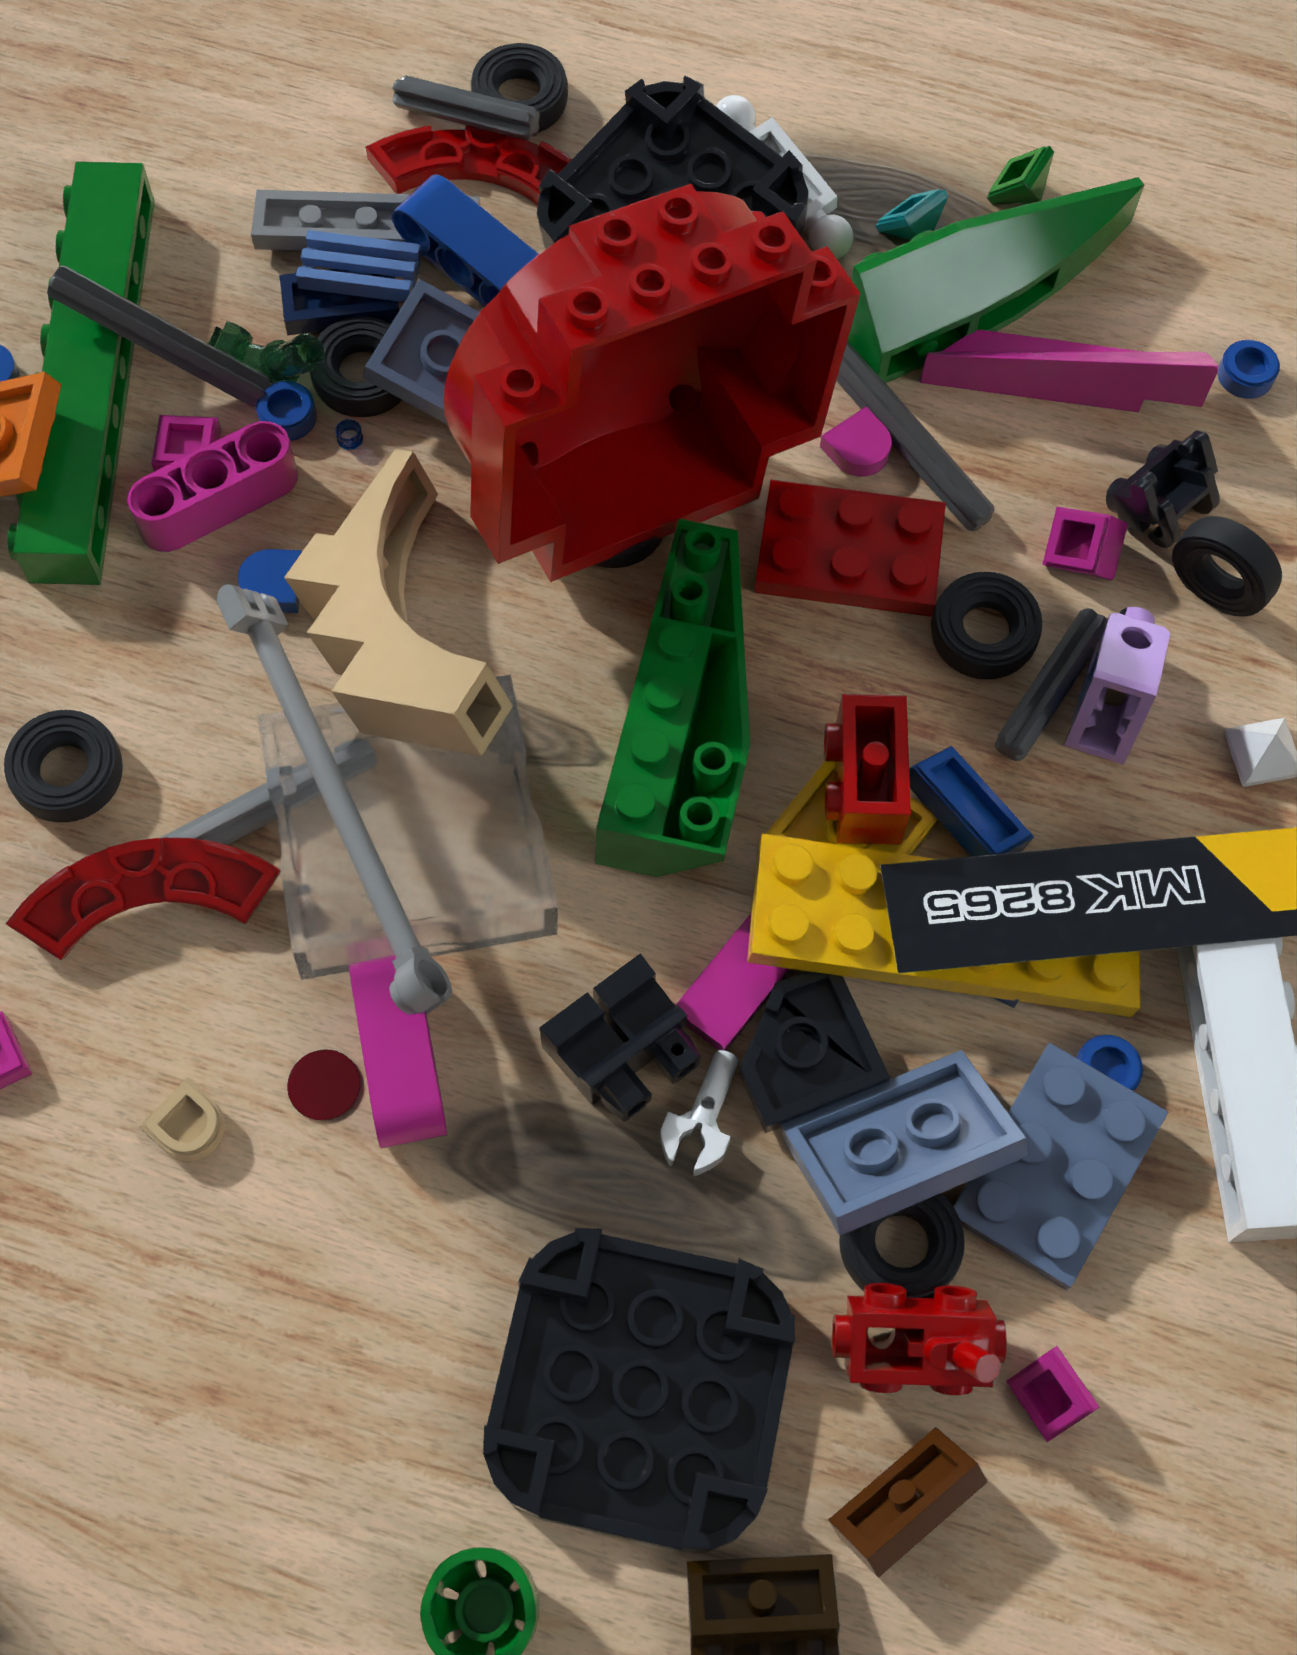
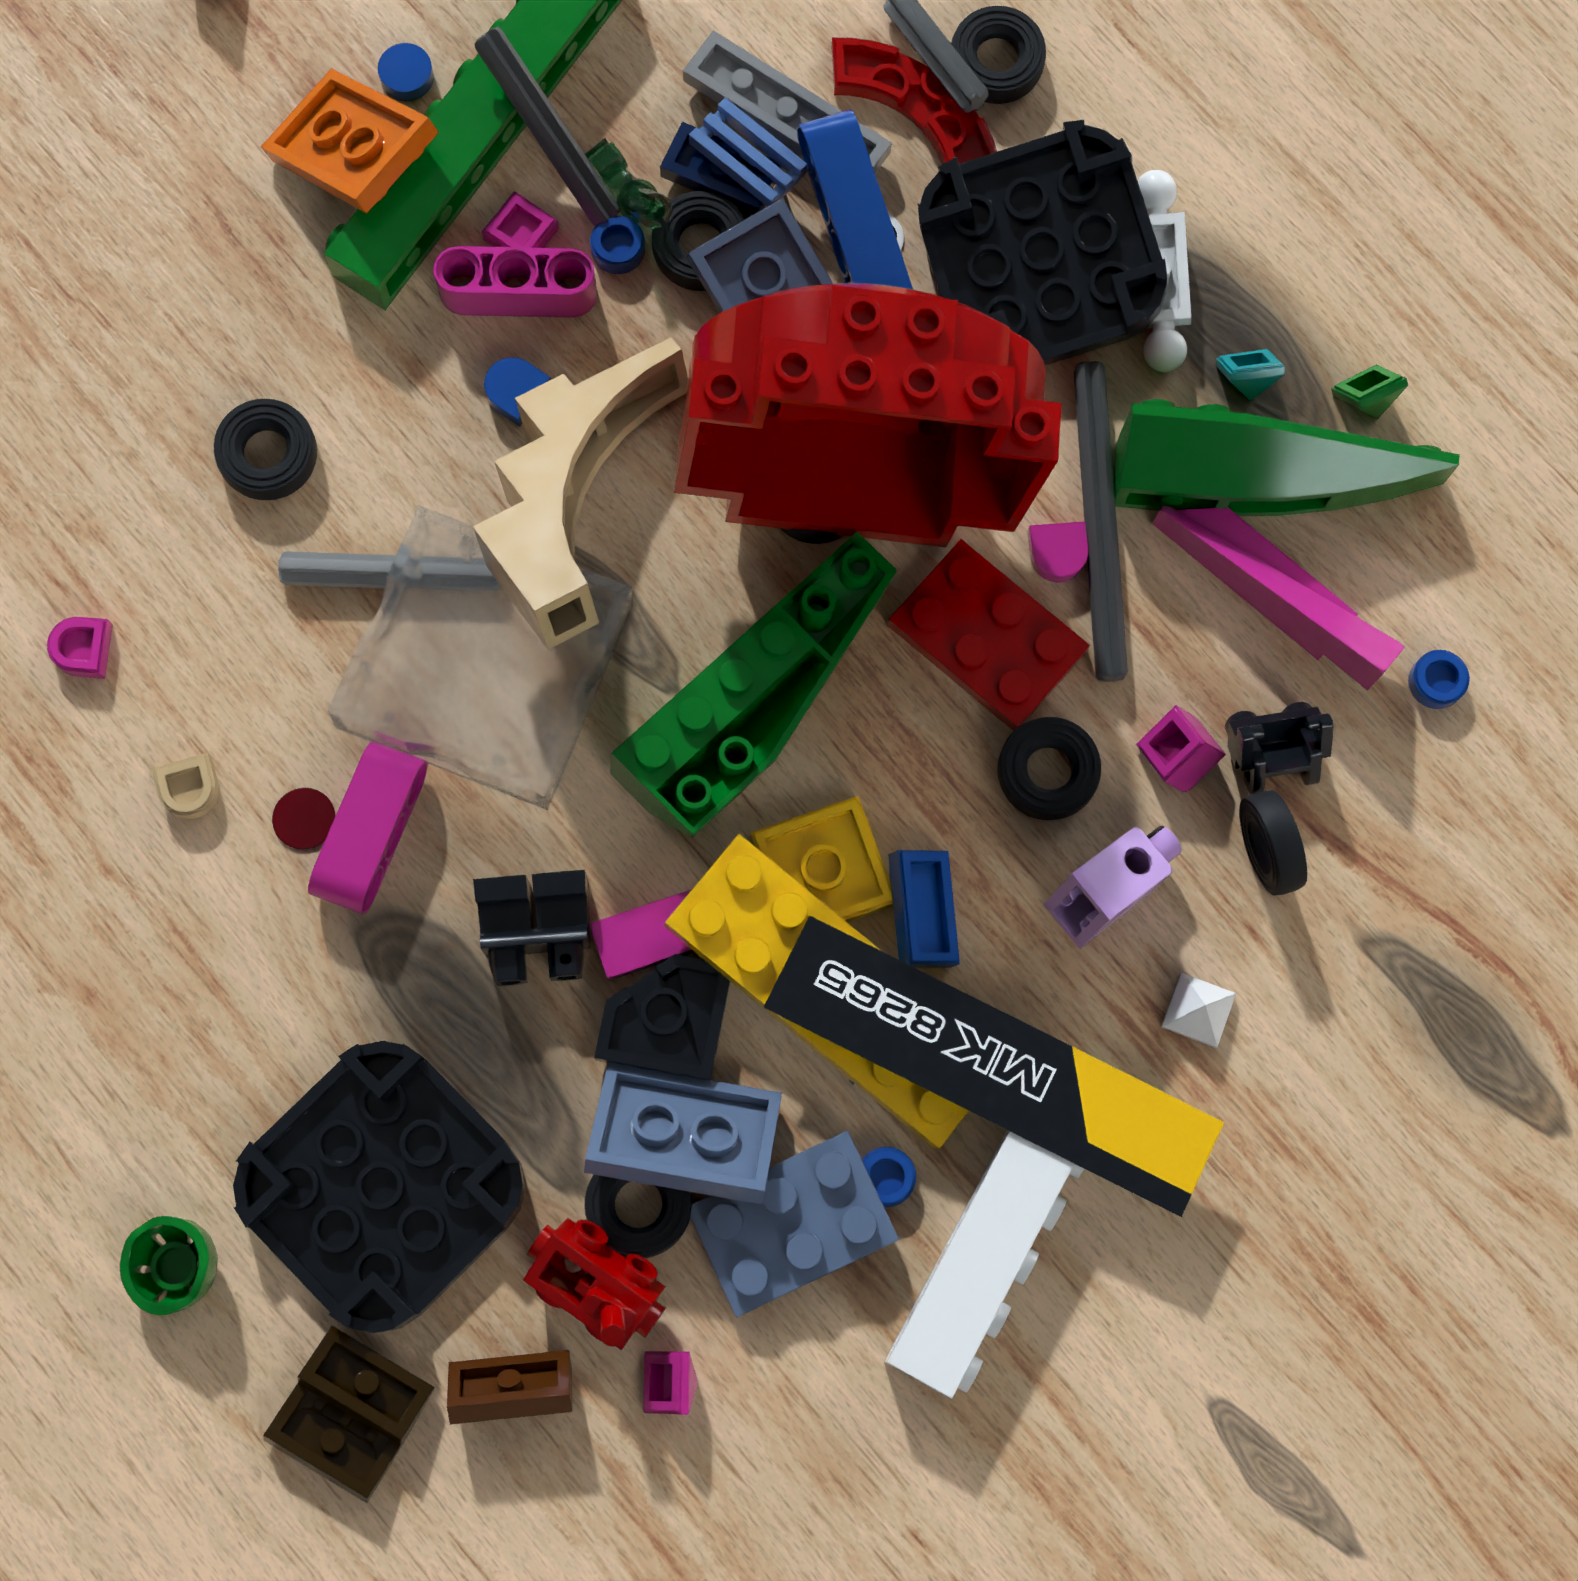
camera: 30 degrees right, 10 degrees up
red tile [5,837,283,960] -> none
light grey hinge [217,584,452,1015] -> none
clear blue piece [335,419,363,450] -> none
white bar [660,1050,739,1176] -> none
red brick [824,694,911,845] -> none
dark grey axle [995,608,1107,761] -> none

